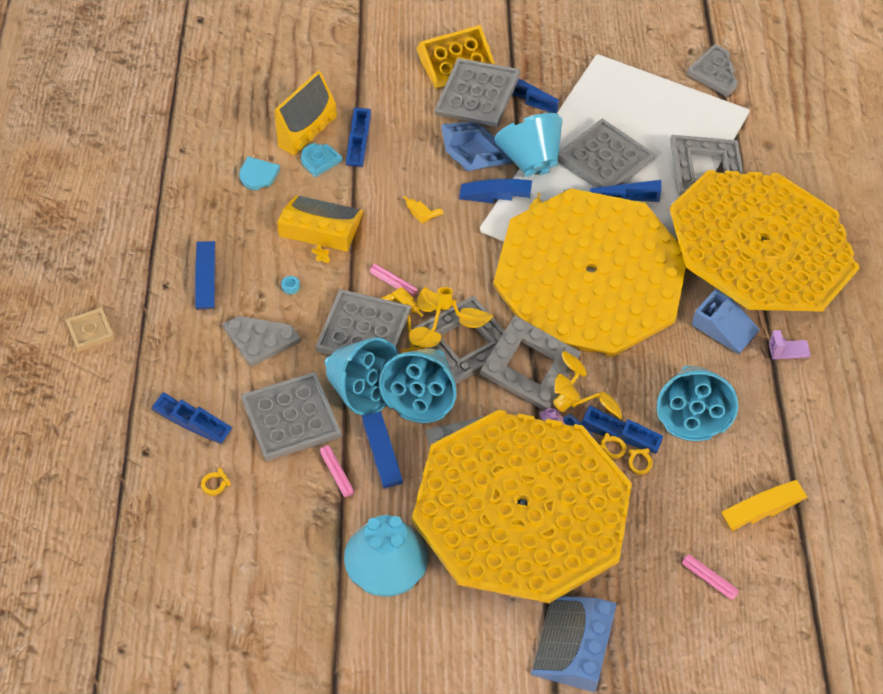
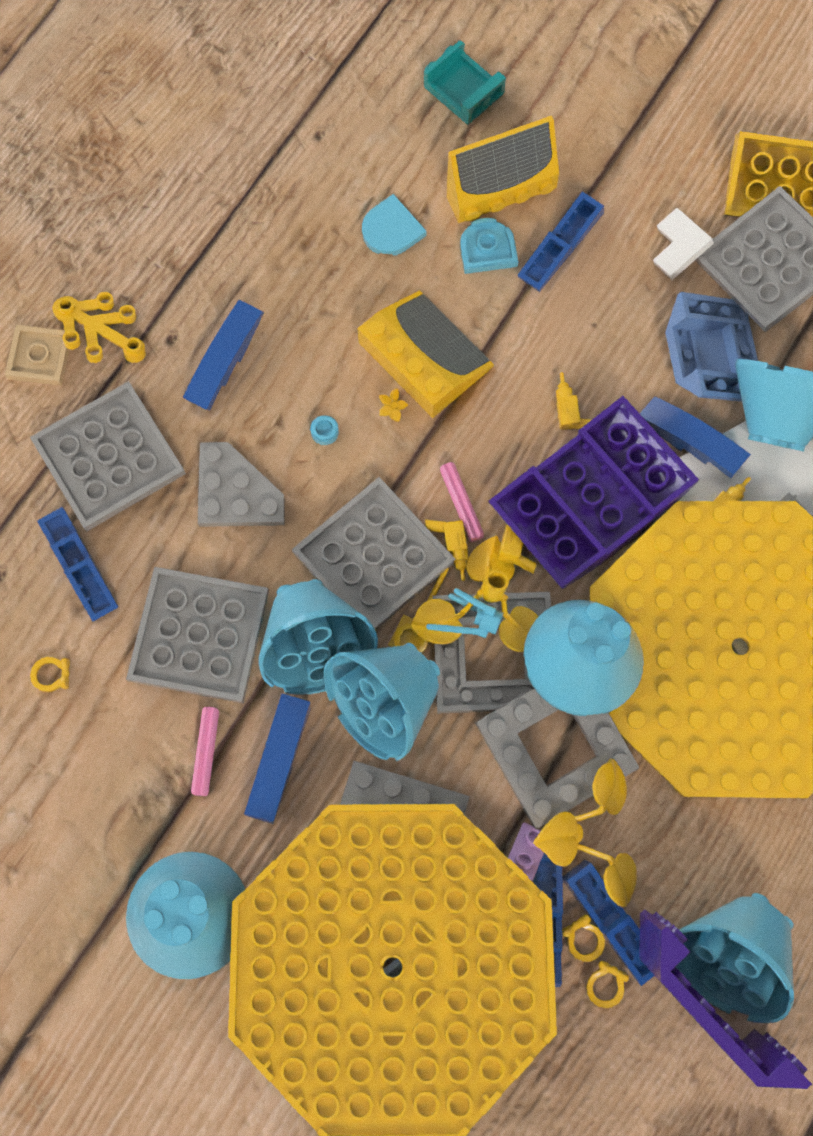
camera: 35 degrees right, 20 degrees up
none -> light grey plate [30,381,186,532]
none -> yellow plant [52,292,146,363]
none -> teal panel [424,40,506,125]
none -> medium azure plant [426,588,504,638]
none -> dark purple slope [488,396,699,589]
none -> yellow piece [498,524,536,574]
none -> medium azure cone [523,600,644,716]
none -> dark purple slope [639,909,812,1089]
none -> white tile [653,208,714,280]

